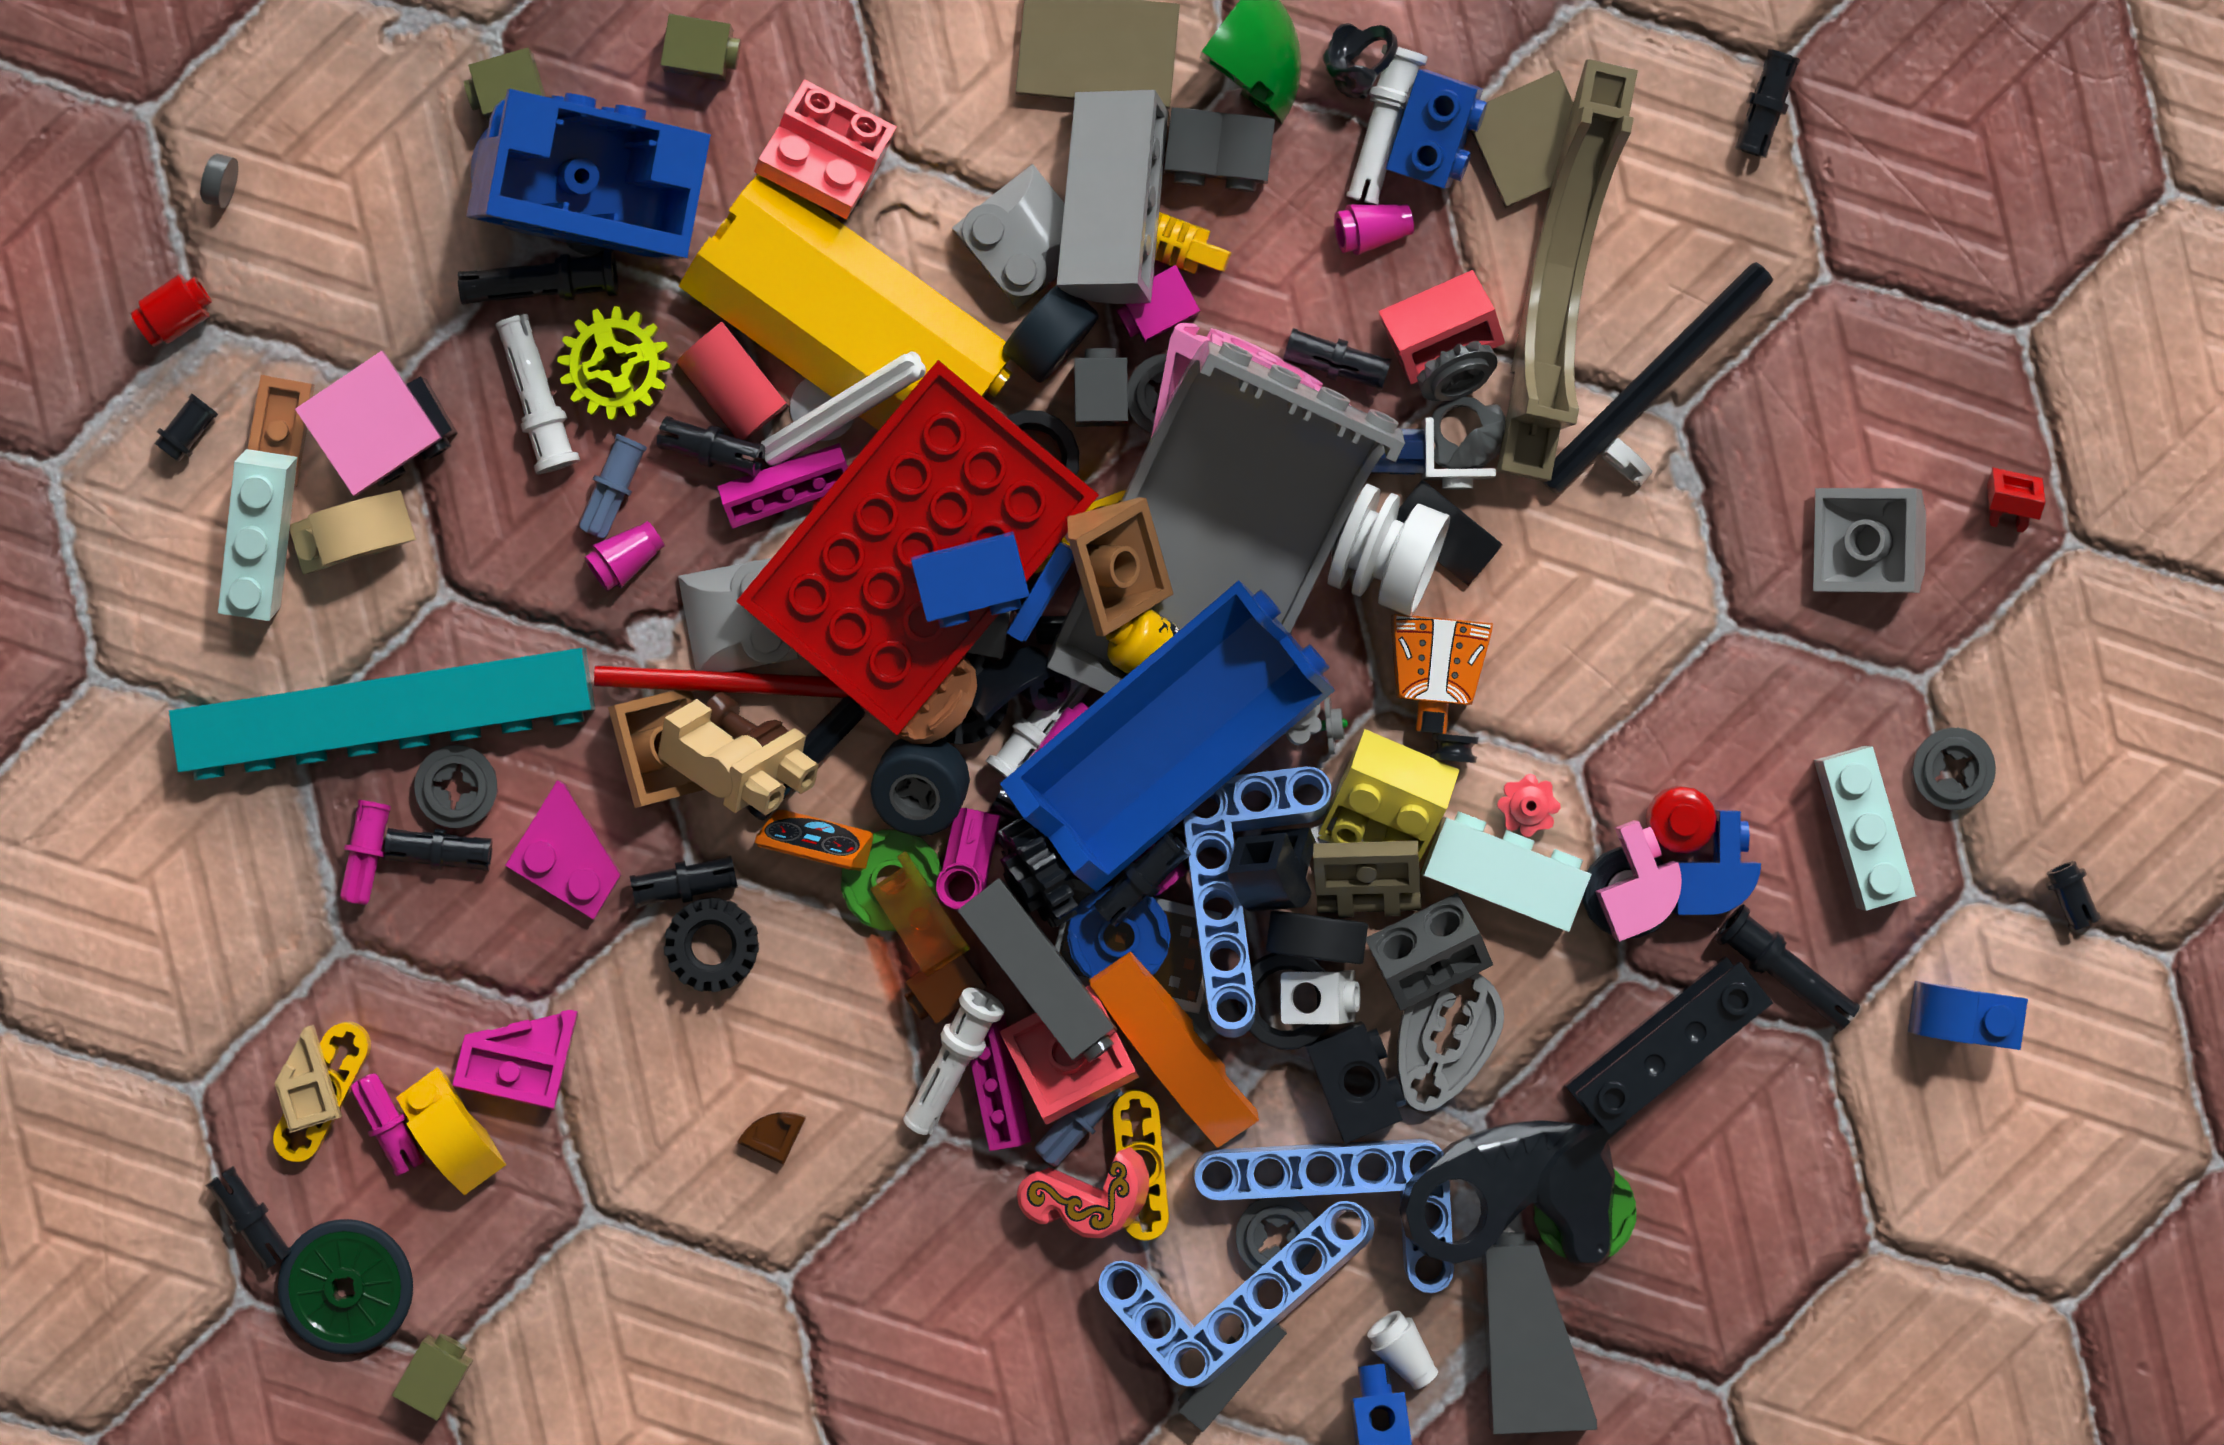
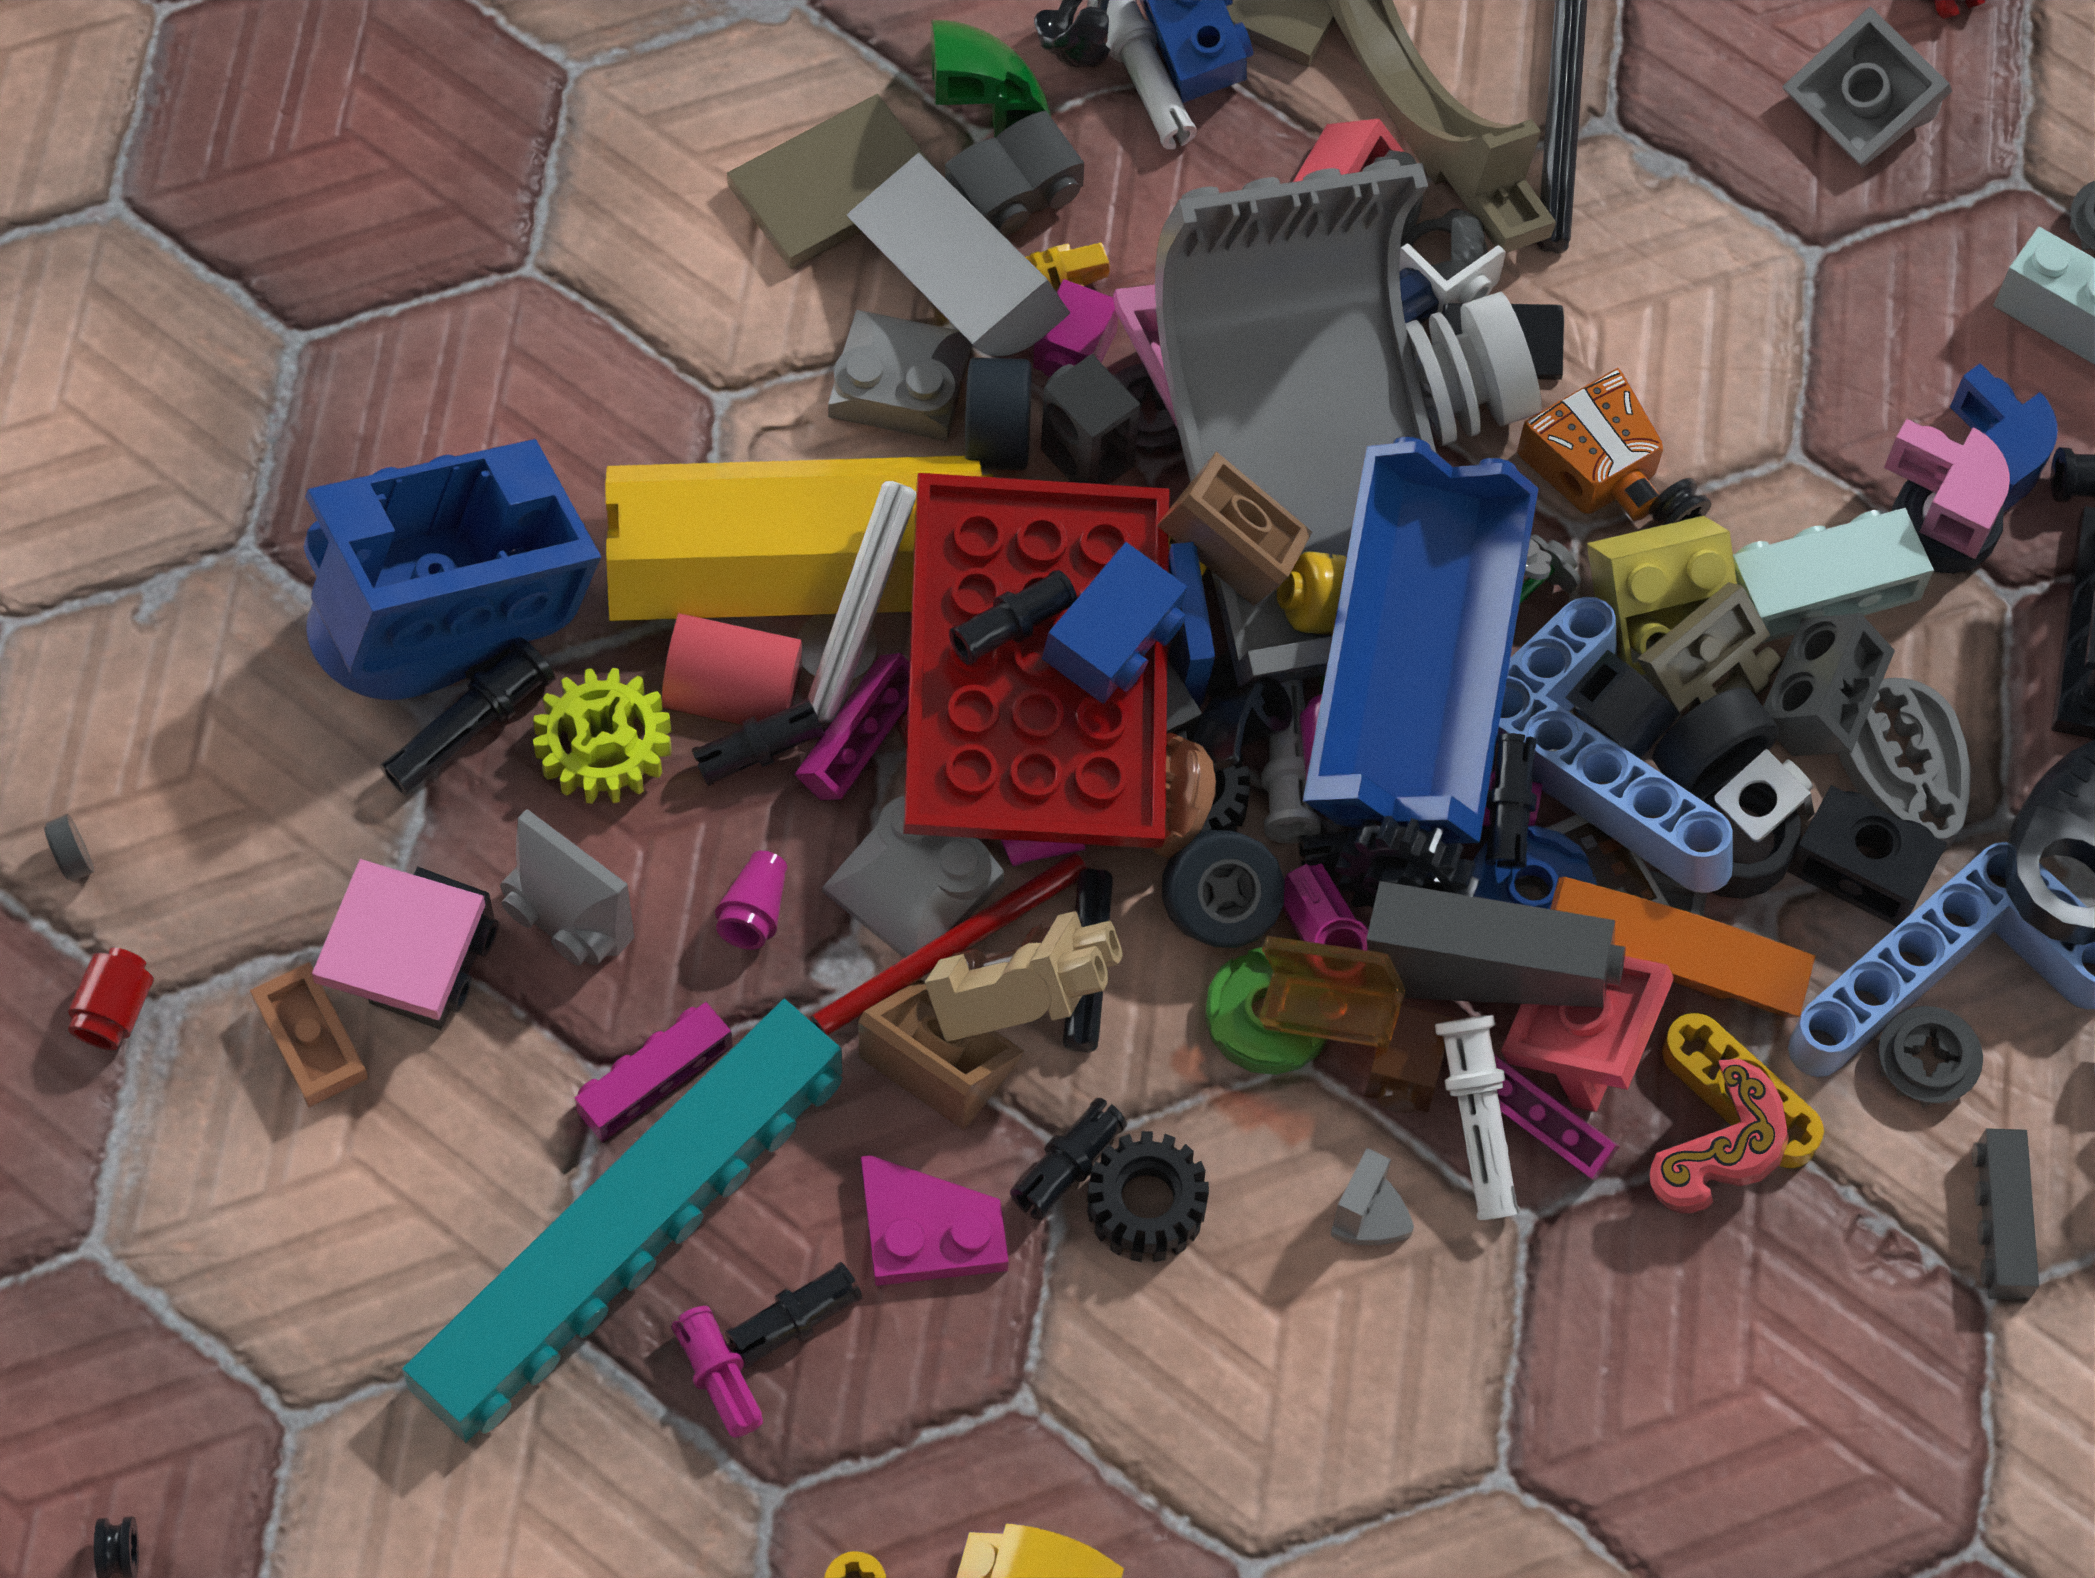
camera: 40 degrees left, 25 degrees down
black pin [154,393,218,462] -> none
light aqua brick [218,449,298,621] -> none
tan brick [289,490,416,575] -> none
dark grey gear [414,745,498,828] -> none
dark pink wing [452,1010,578,1110] -> none
olive brick [464,47,546,121] -> none
white pin [495,314,580,474] -> none
sand blue axle [579,434,647,538] -> none
olive brick [660,14,741,81] -> none
reddish brown tile [737,1112,806,1165] -> none
coral brick [754,79,896,220] -> none
slope [754,810,874,871] -> none
sand blue axle [1035,1088,1124,1167] -> none
light blue beam [1098,1201,1375,1388] -> none
dark pink cone [1334,204,1414,255] -> none
coral plant [1497,774,1561,837] -> none
white tile [1601,438,1652,486] -> none
red head [1646,786,1717,854] -> none
none -> light grey slope [500,809,635,966]
none -> dark pink piece [575,1002,733,1143]
none -> black pin [948,570,1077,665]
none -> light grey tile [1331,1148,1414,1245]

